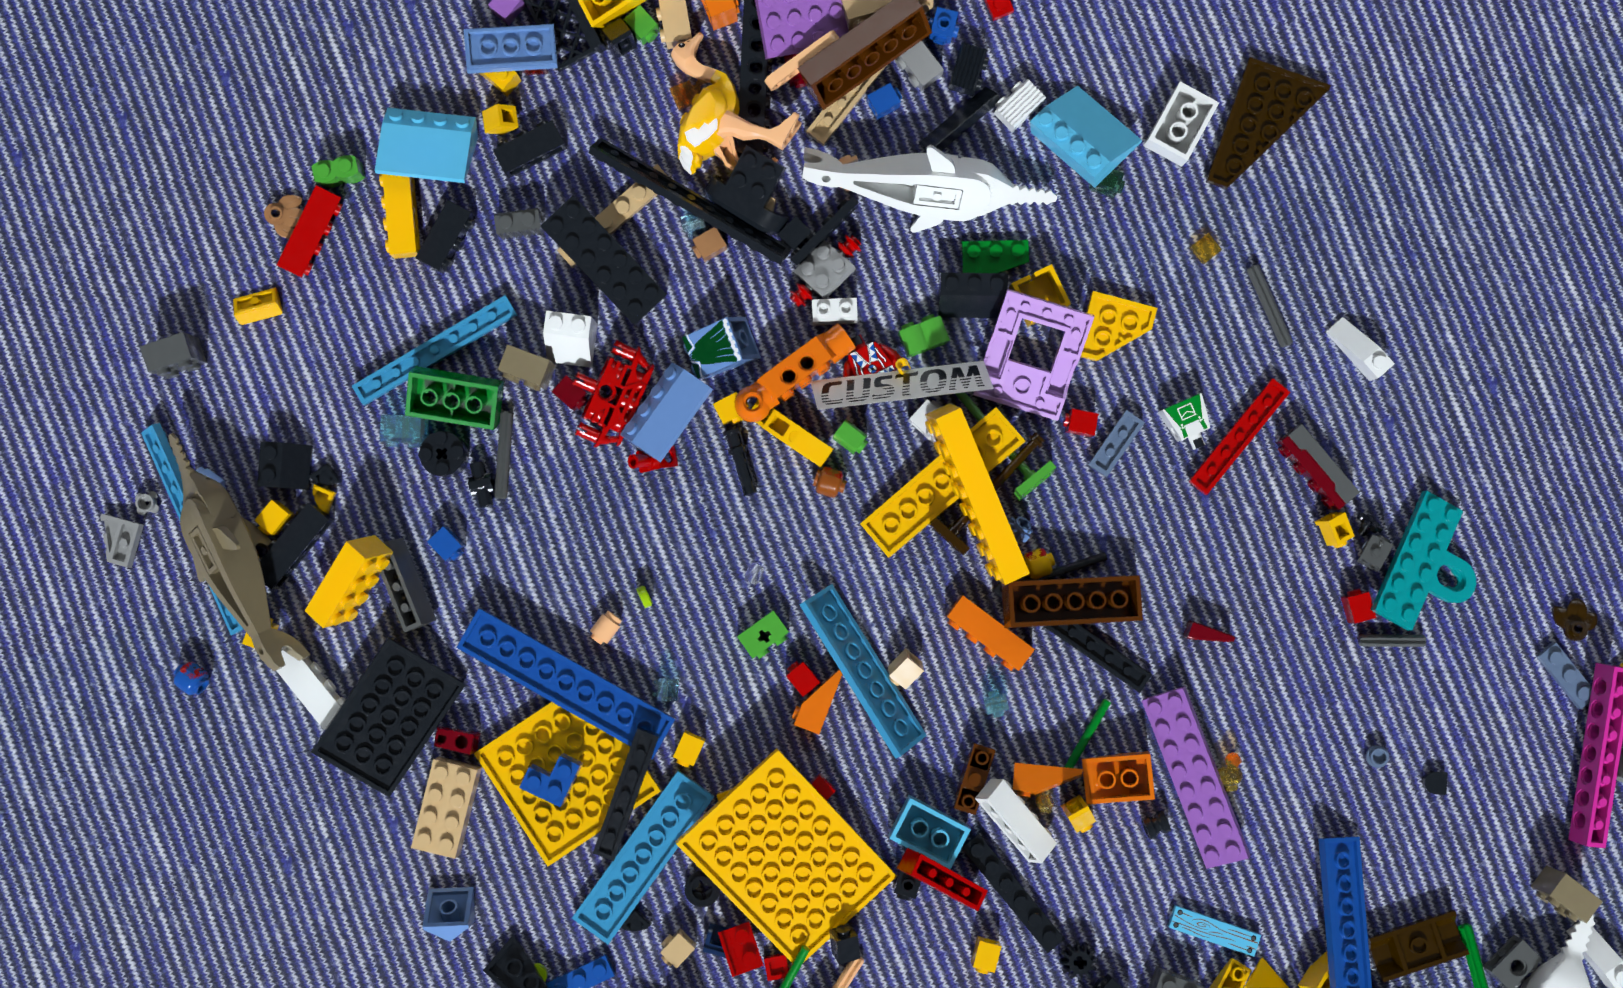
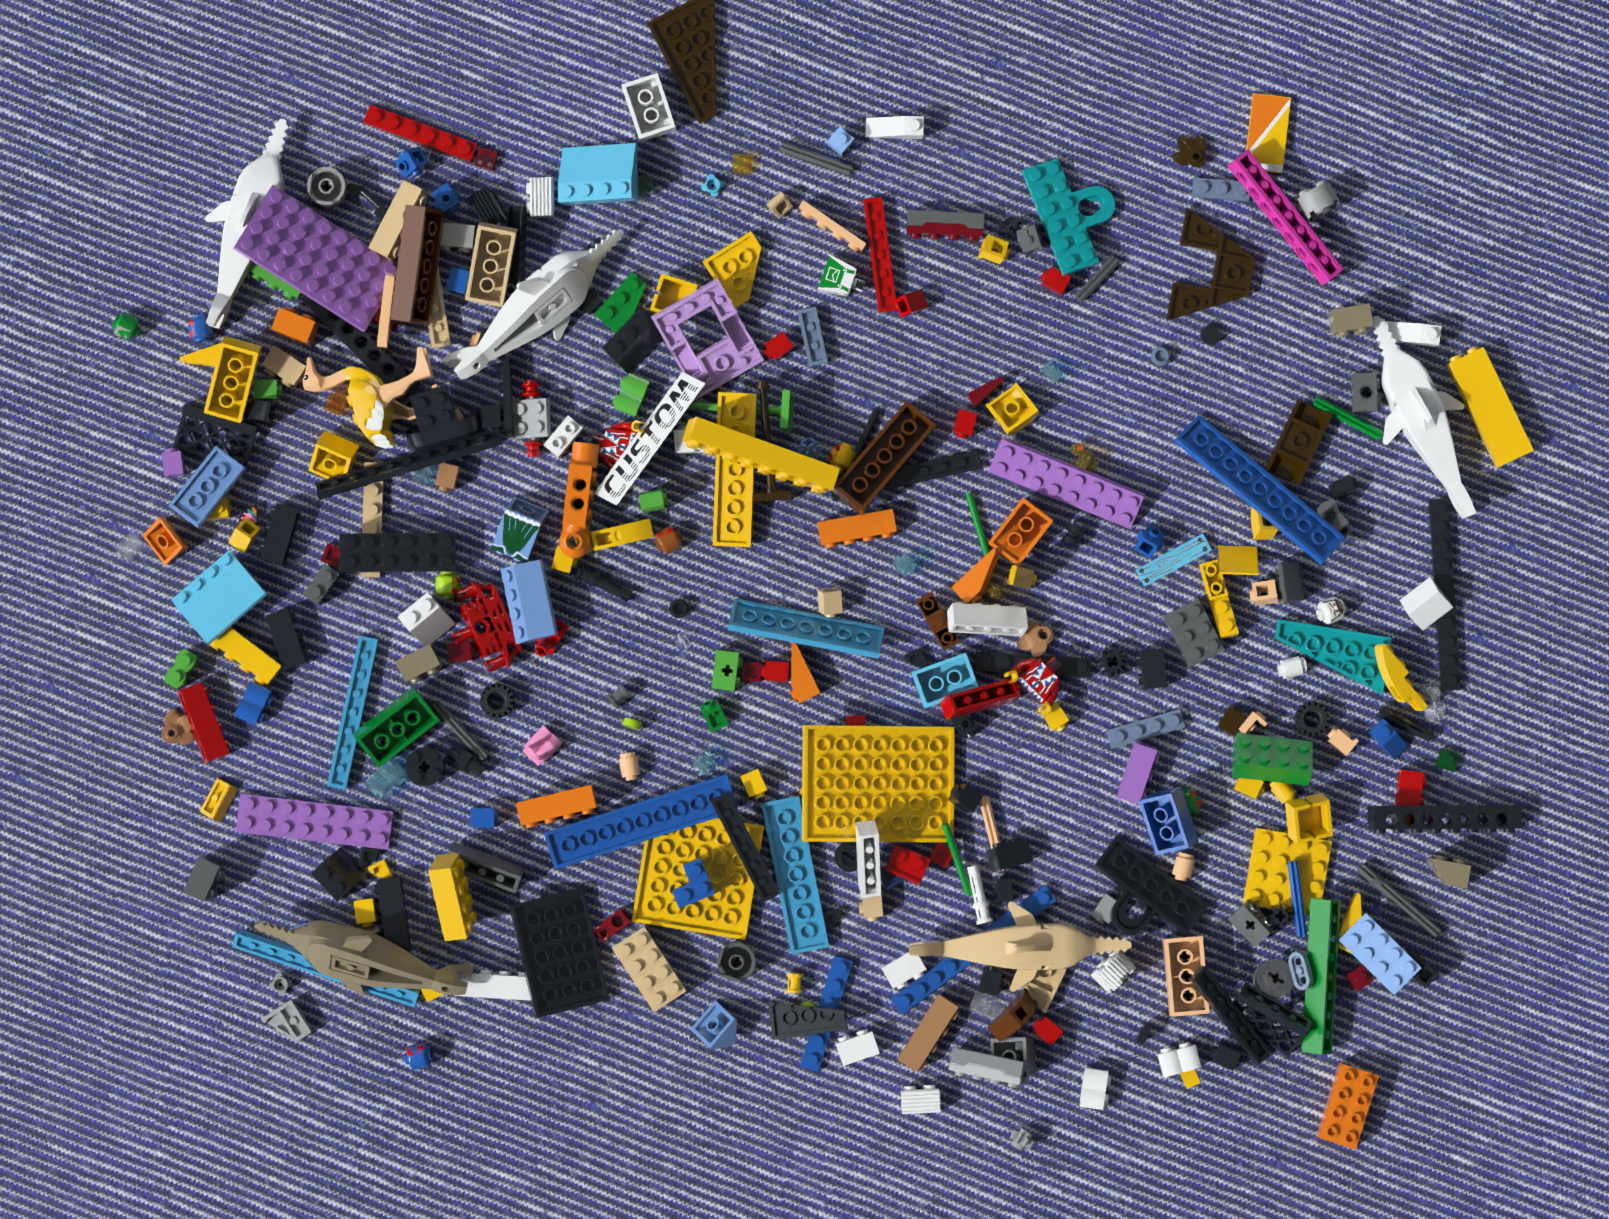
camera: 35 degrees left, 0 degrees up
none -> clear brick [115,532,147,562]
none -> orange slope [142,516,189,566]
none -> blue brick [234,681,274,725]
none -> medium lavender plate [236,794,394,850]
none -> tile [239,505,259,524]
none -> yellow slope [308,430,360,479]
none -> dark red tile [321,543,339,568]
none -> lime head [435,572,461,599]
none -> tan brick [465,222,518,307]
none -> tile [474,147,498,171]
none -> black tyre [479,683,515,718]
none -> orange brick [516,785,598,828]
none -> bright pink piece [523,725,562,766]
none -> black tile [581,291,603,314]
none -> dark grey bush [606,684,631,709]
none -> black plate [669,599,689,618]
none -> green bracket [700,699,729,733]
none -> medium azure plate [701,174,724,197]
none -> dark grey brick [717,942,756,982]
none -> dark red tile [741,662,762,682]
none -> tan brick [766,192,793,219]
none -> yellow bush [785,973,803,993]
none -> light nougat plate [799,200,866,252]
none -> light blue brick [827,126,854,156]
none -> white brick [855,820,881,898]
none -> red brick [894,289,928,318]
none -> black tile [903,648,929,667]
none -> red brick [953,409,977,439]
none -> yellow slope [986,382,1039,436]
none -> torso [1004,656,1062,716]
none -> medium nougat plate [1017,621,1053,658]
none -> clear light blue bush [1039,360,1065,384]
none -> blue brick [1134,524,1165,559]
none -> dark brown wing [1166,207,1255,321]

